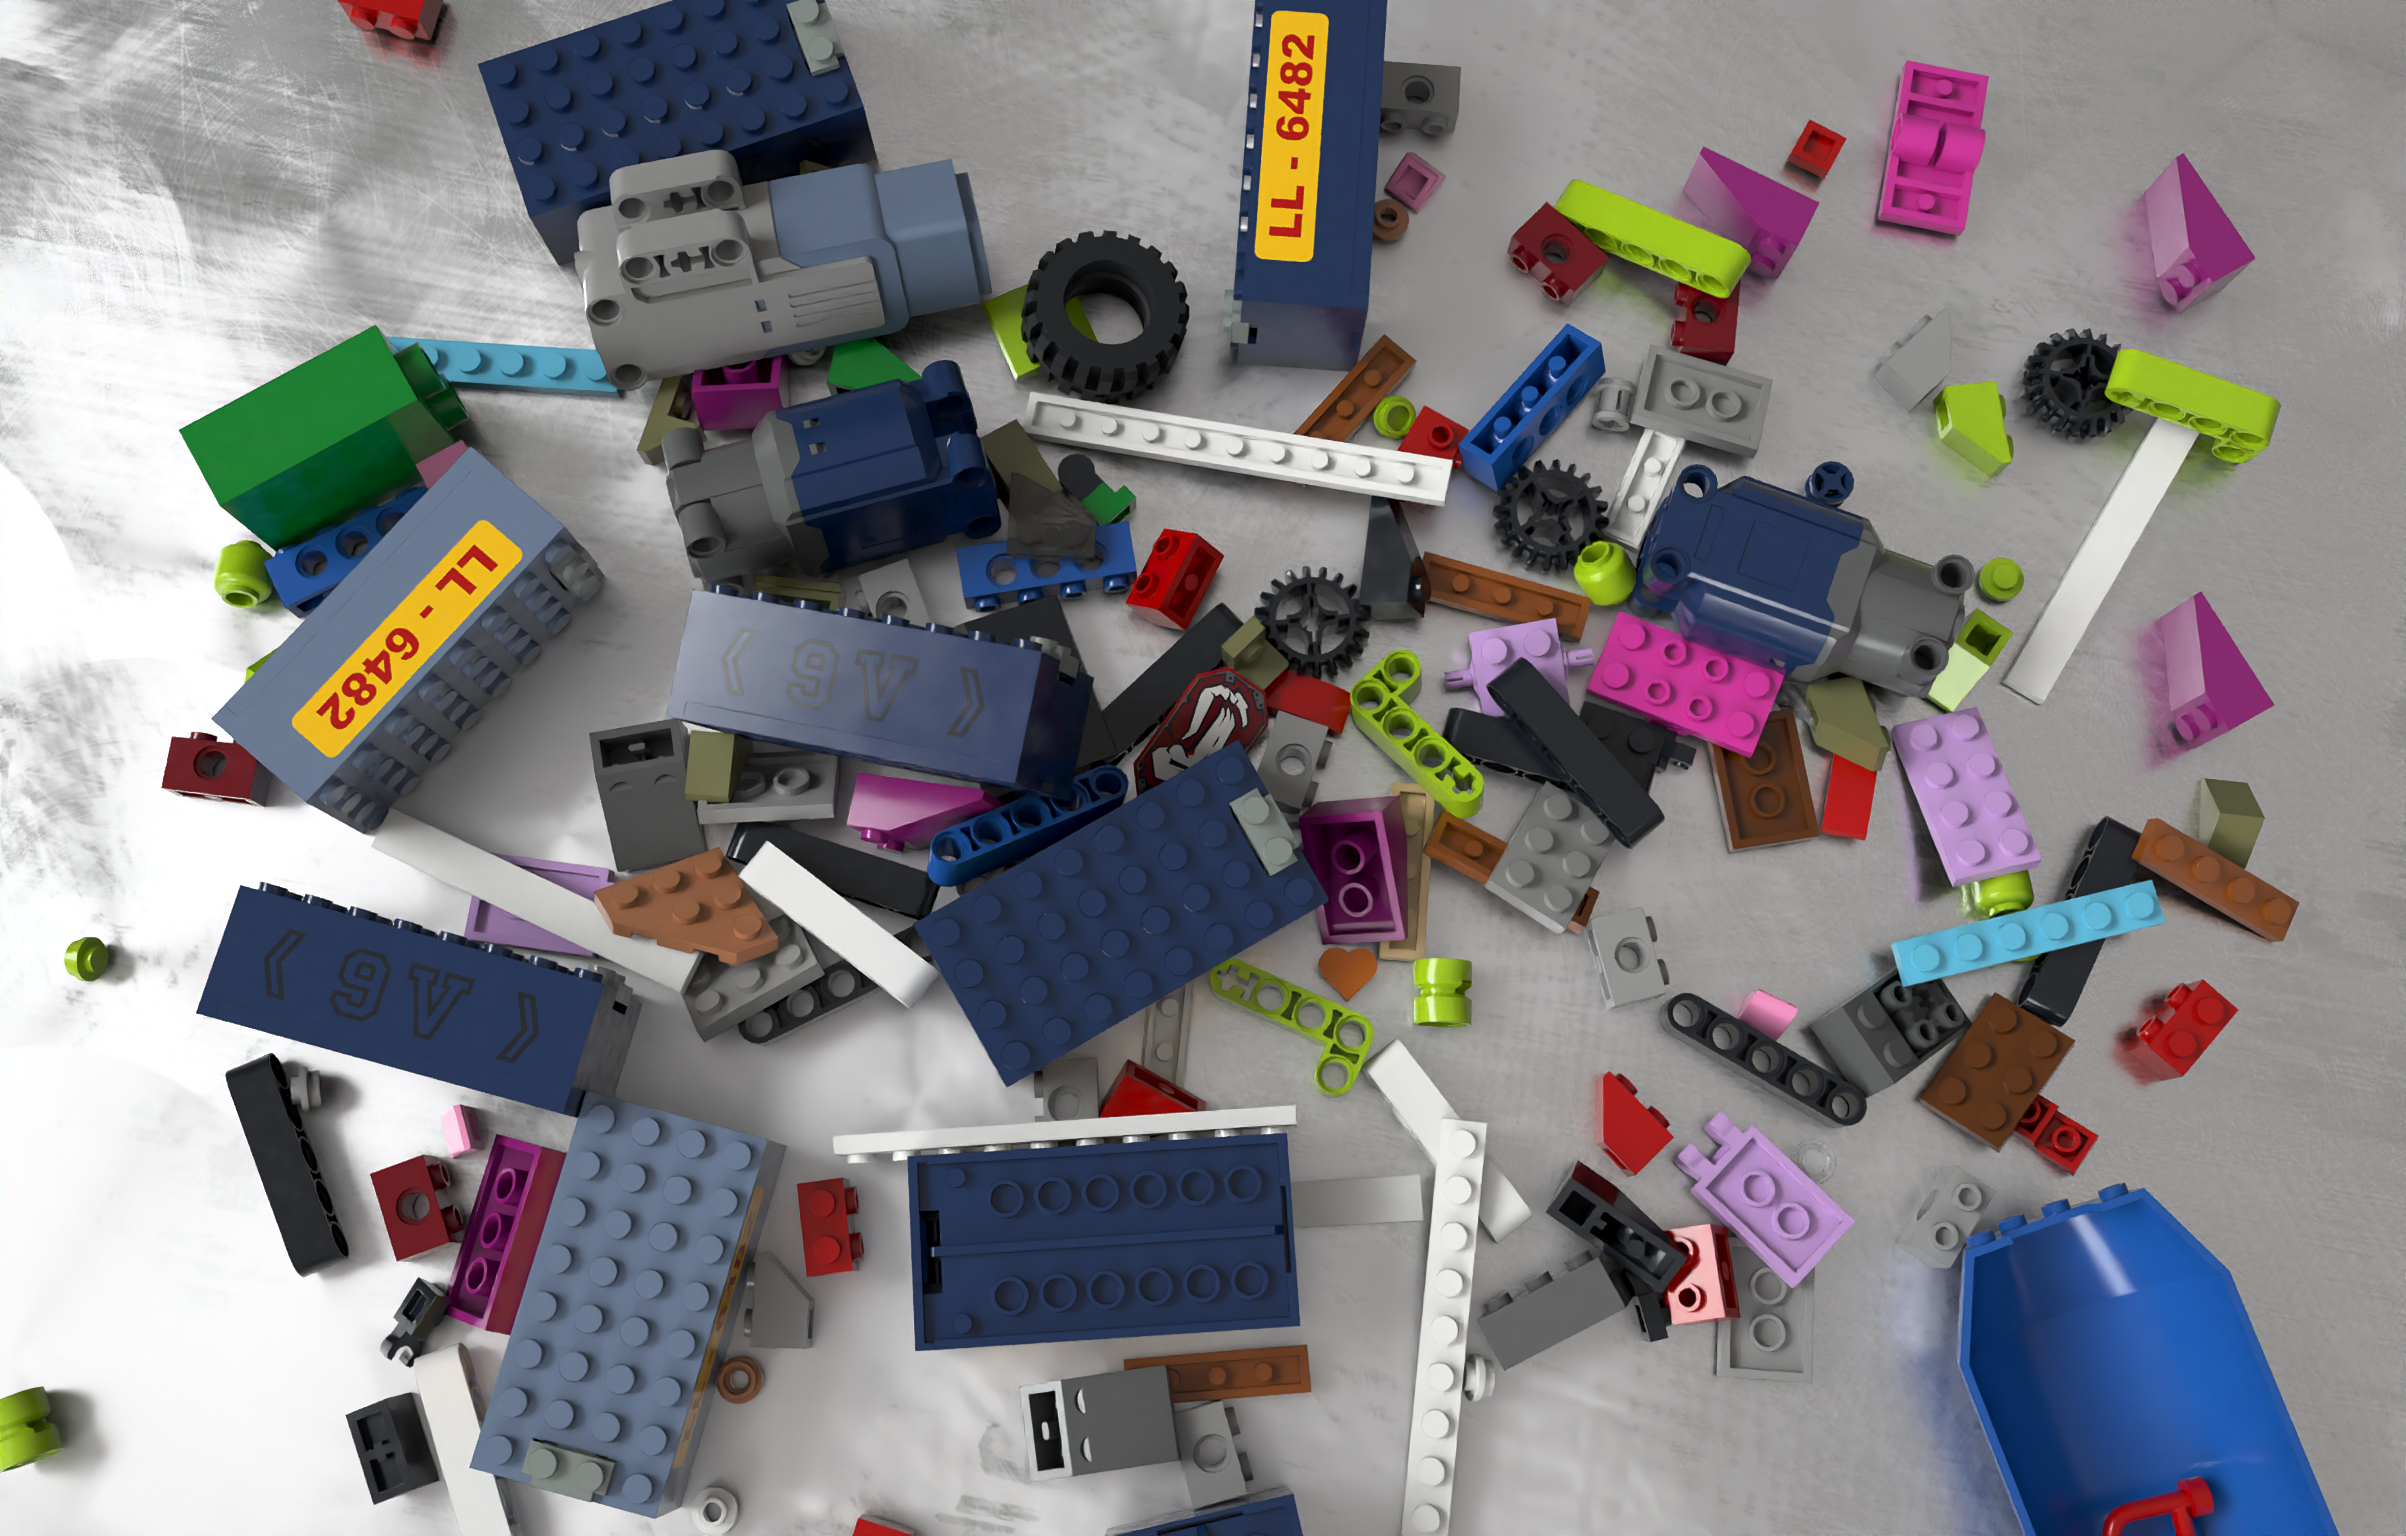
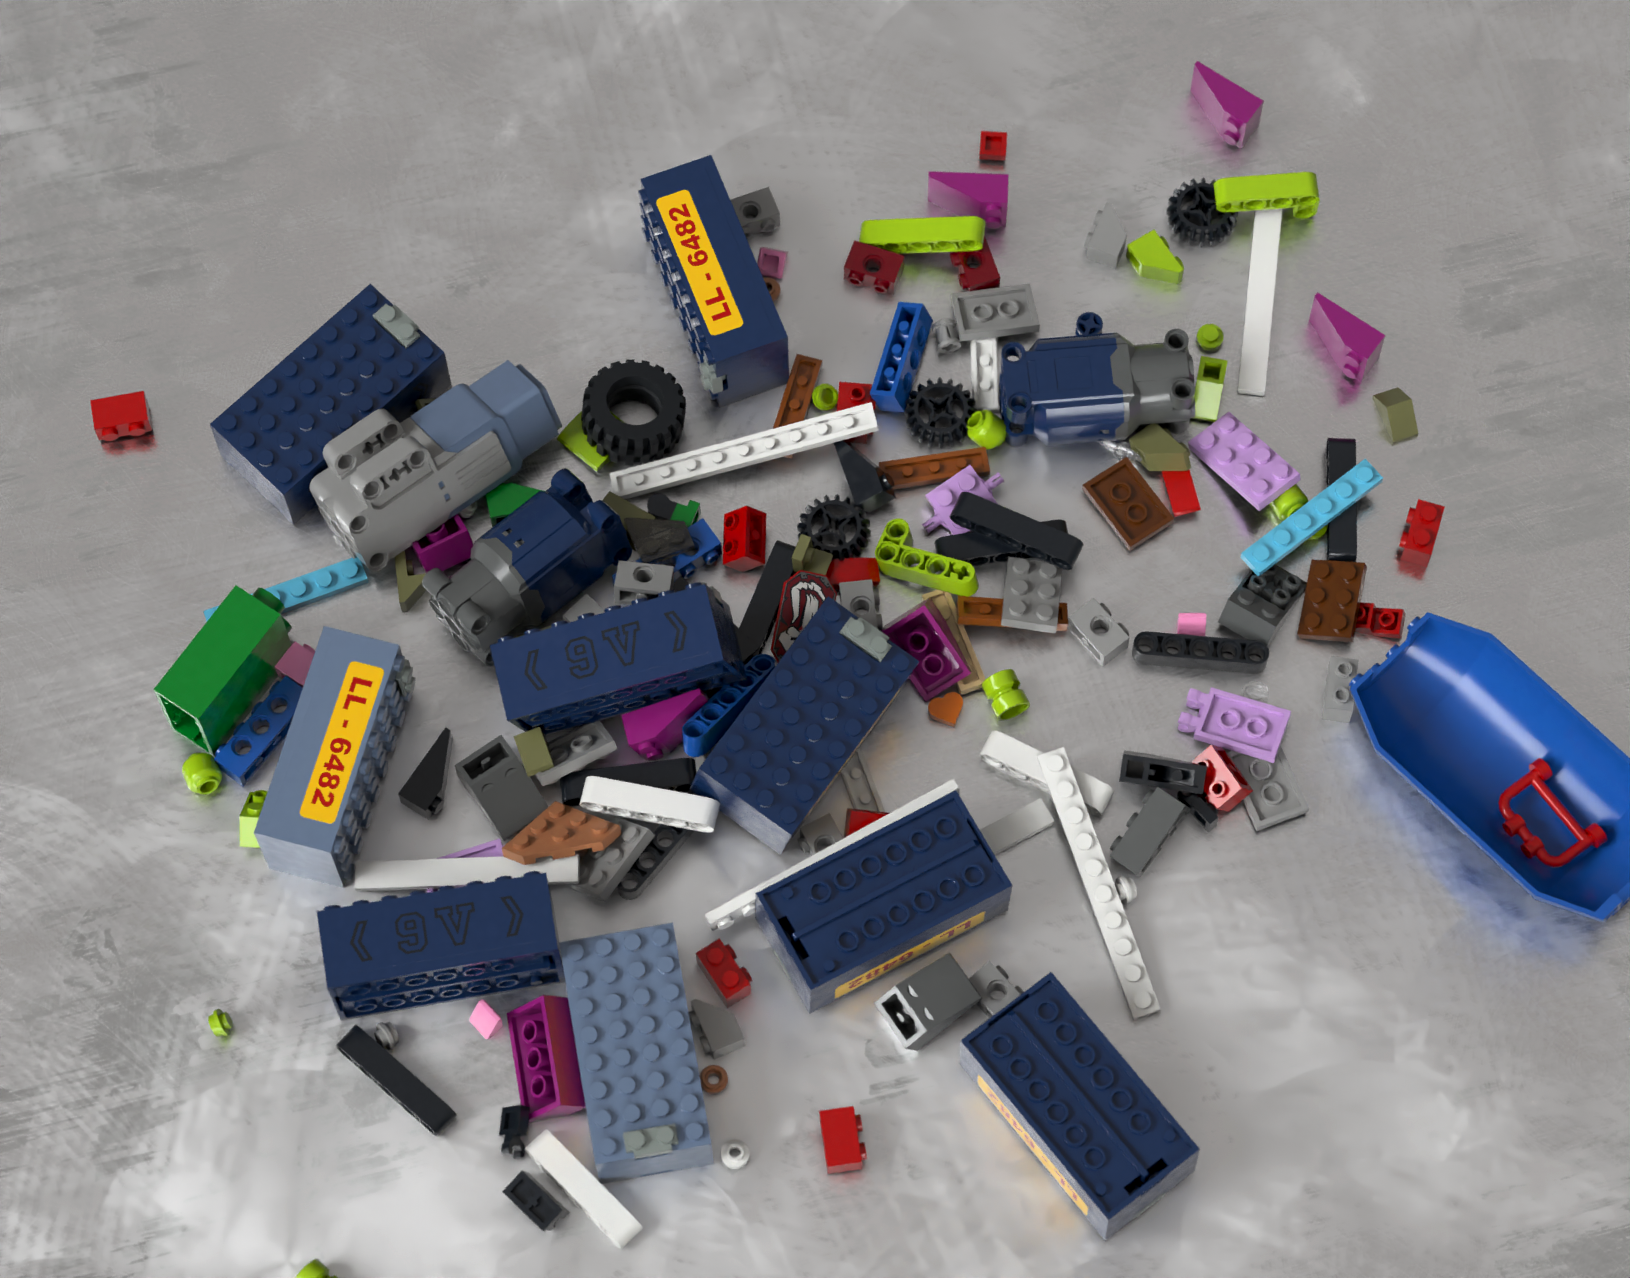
camera: 20 degrees left, 10 degrees down
dark red brick [161,732,272,807] -> none
dark red brick [370,1154,464,1262] -> none
dark orange plate [1124,1344,1311,1403] -> none
lime beam [1209,958,1374,1098] -> none
black hinge [1578,700,1697,772] -> none
dark pink plate [1586,611,1785,758] -> none
red slope [1596,1071,1674,1177] -> none
dark pink plate [1878,60,1989,236] -> none
dark orange plate [2131,818,2300,942] -> none
none -> black slope [398,728,453,820]
none -> light grey brick [614,560,674,605]

